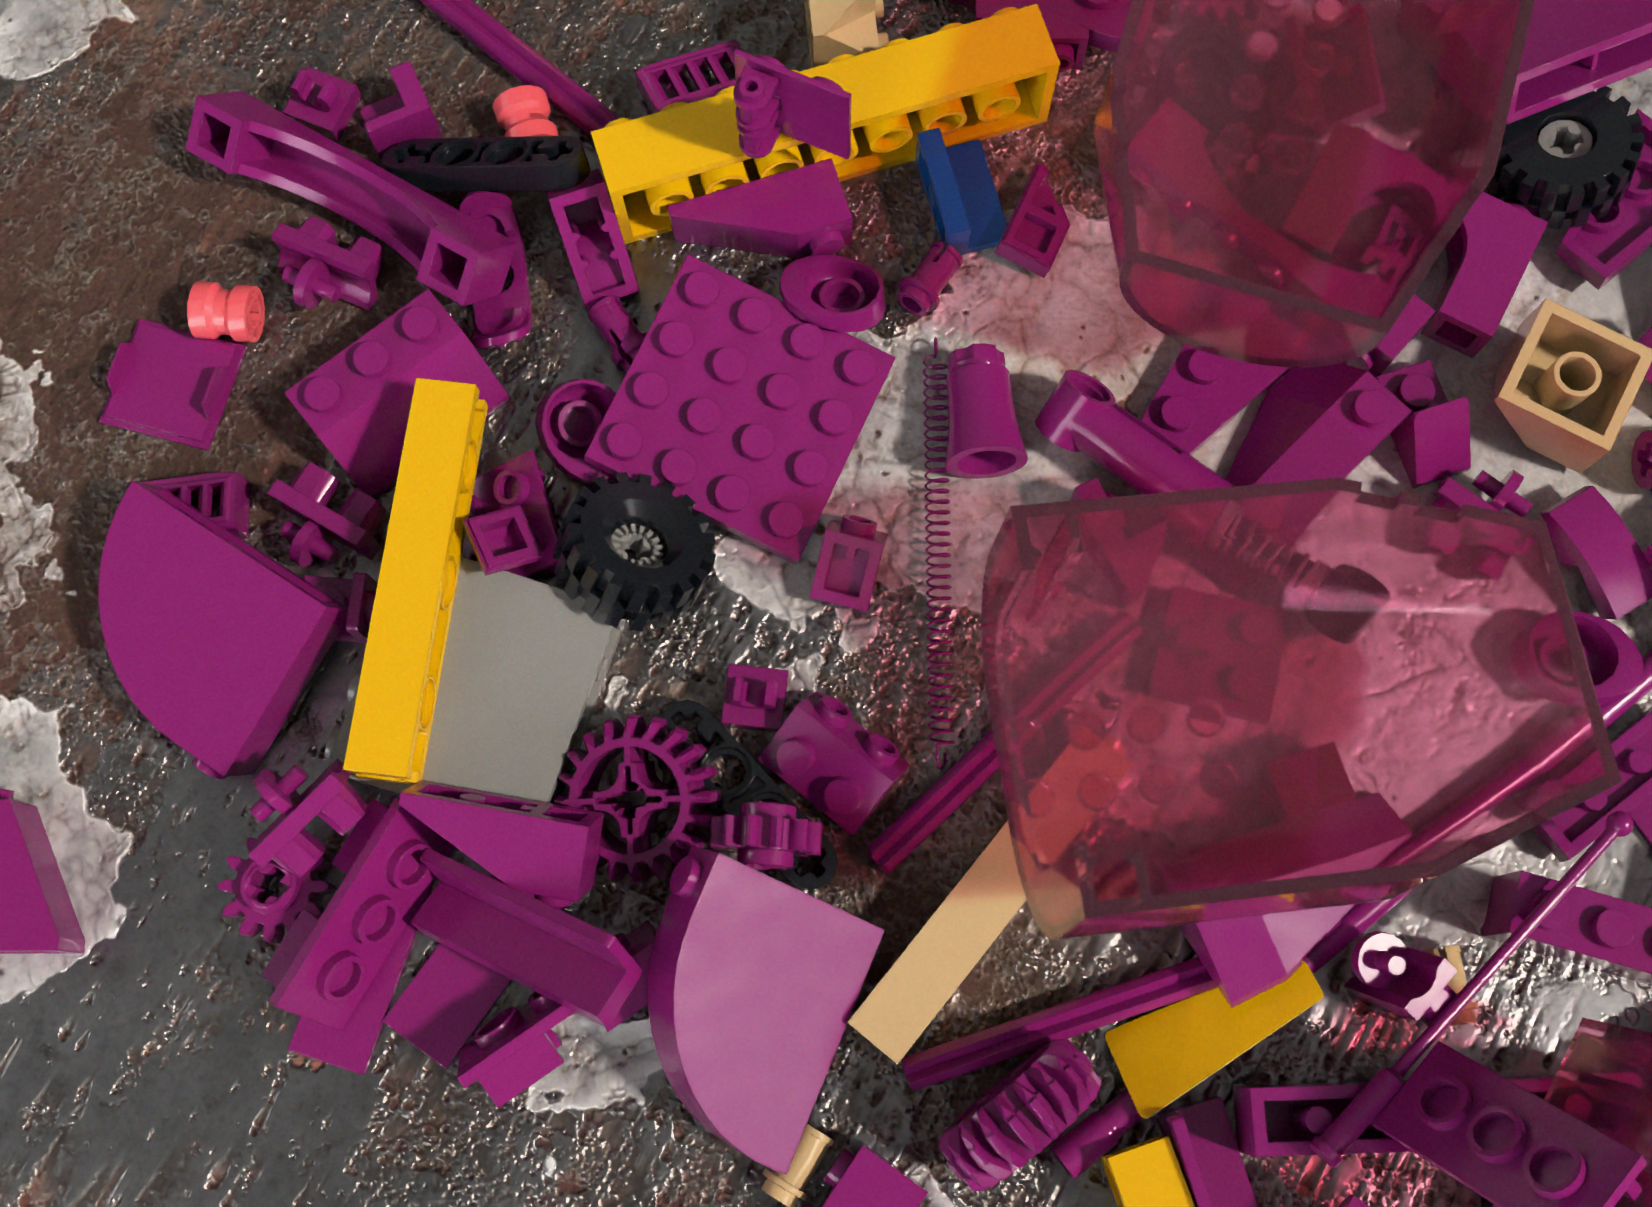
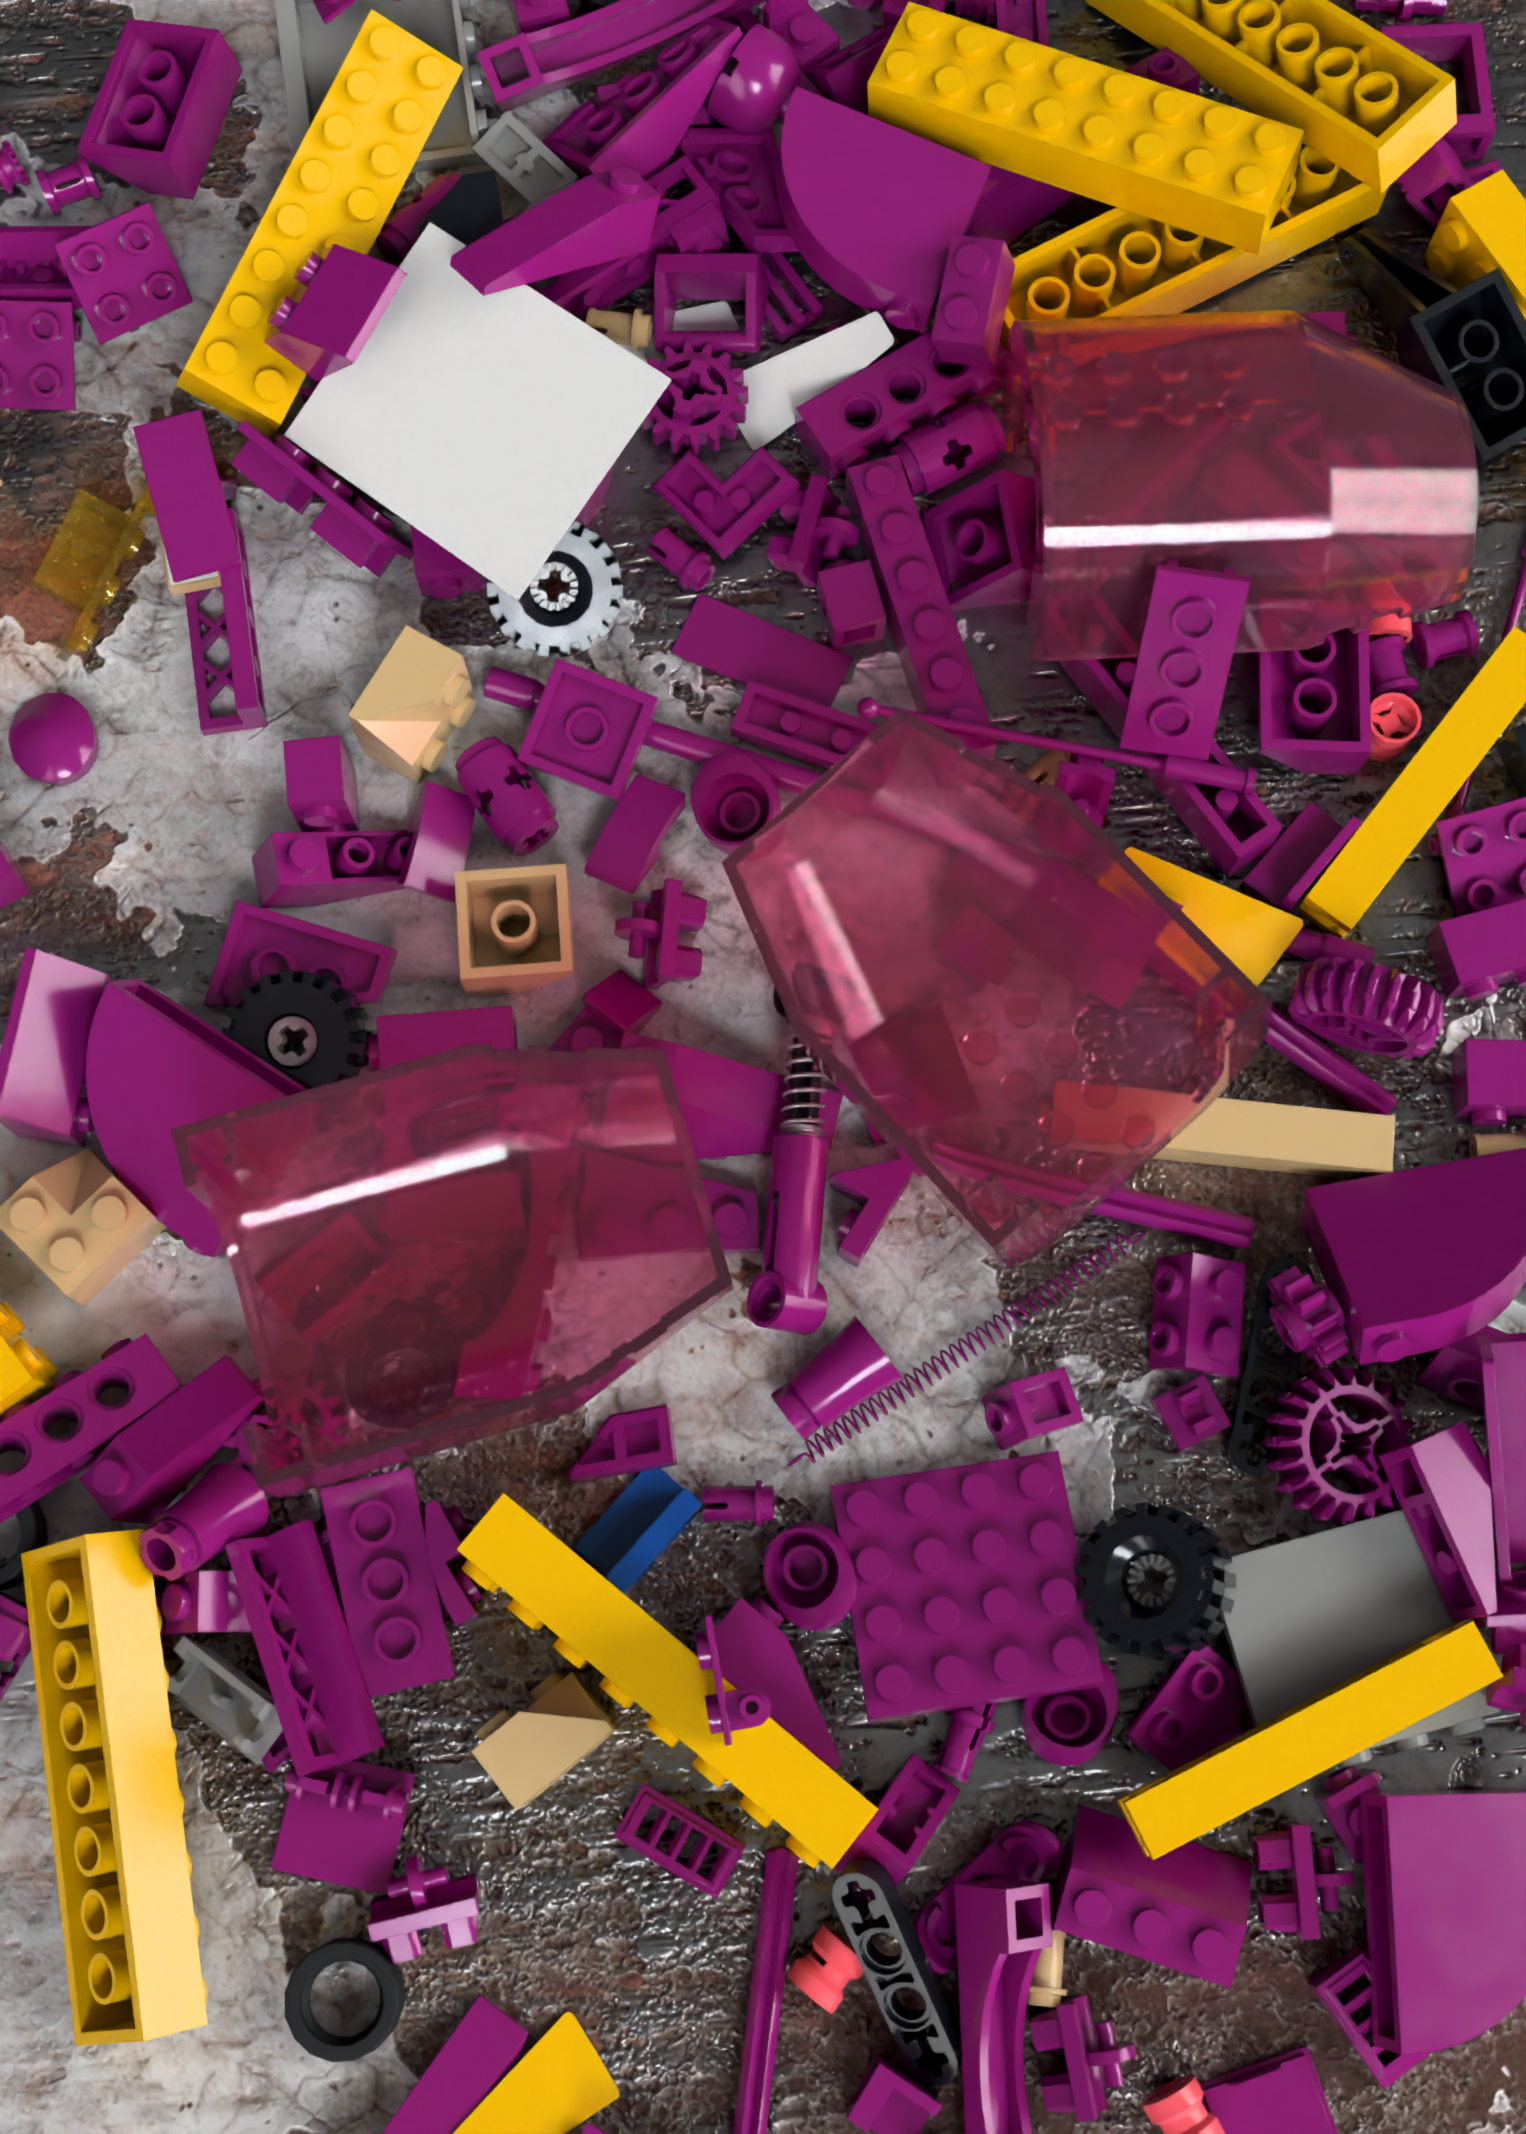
camera: 125 degrees left, 0 degrees up
magenta slope [462,505,543,576] -> none
none -> tan pin [1027,1930,1068,2008]

